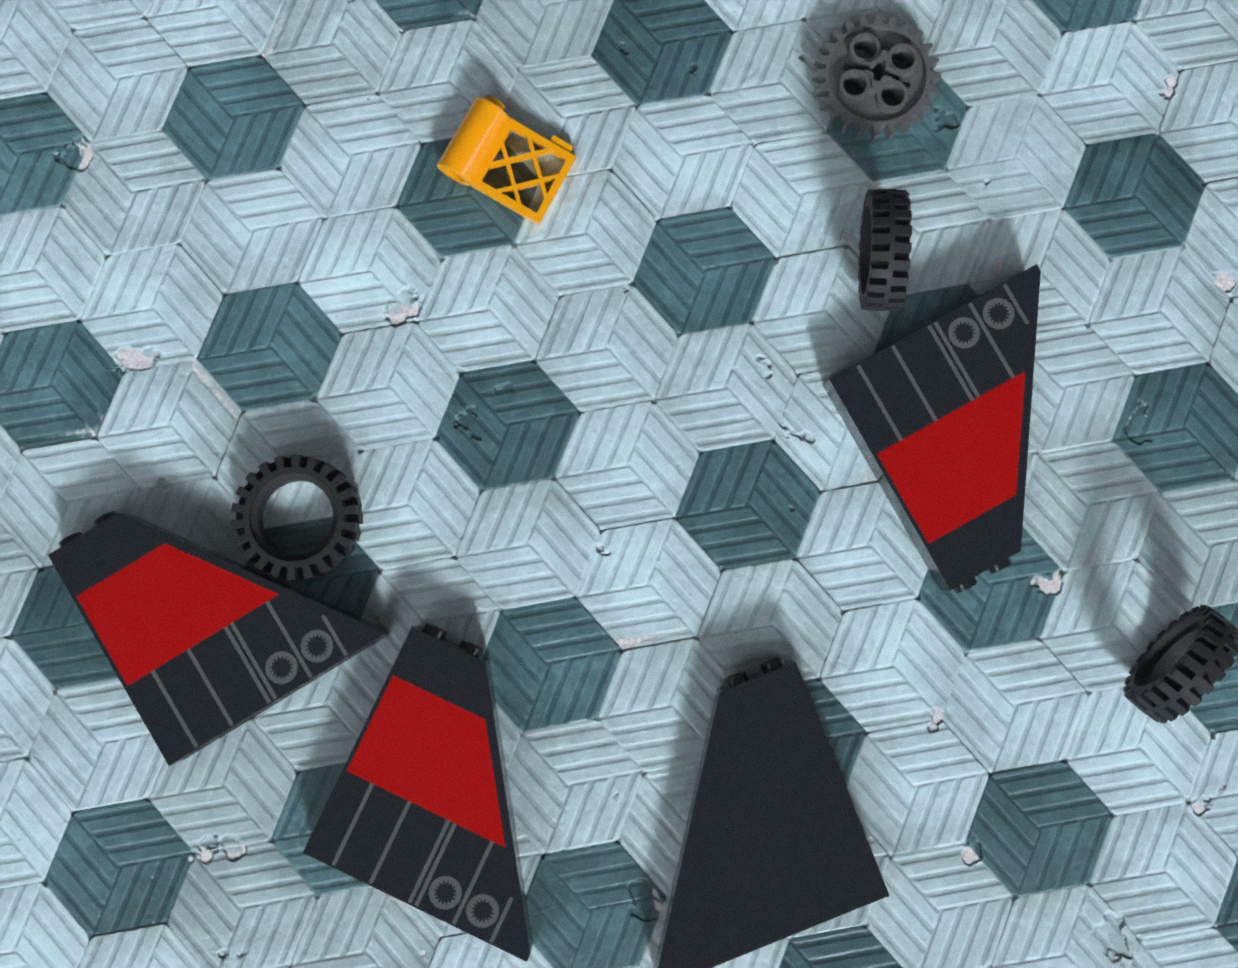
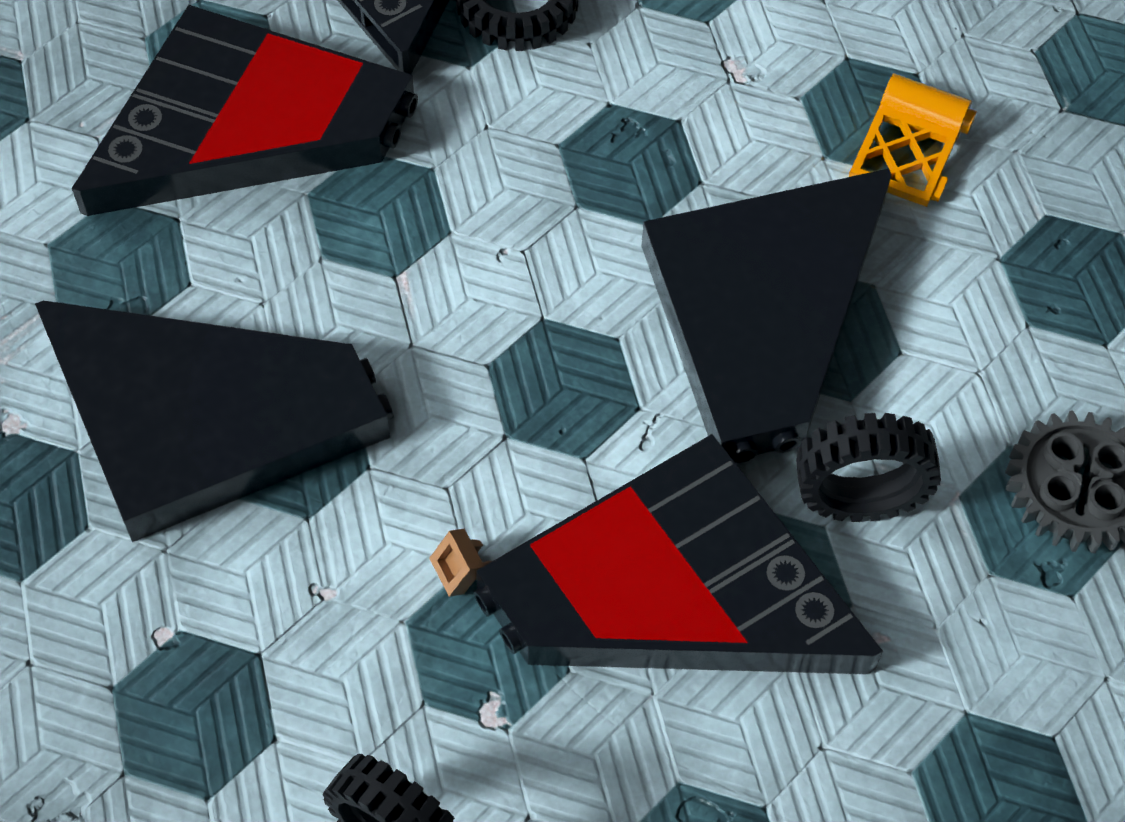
camera: 85 degrees right, 25 degrees down
none -> medium nougat tile [429,528,492,597]
none -> black slope [641,168,892,463]

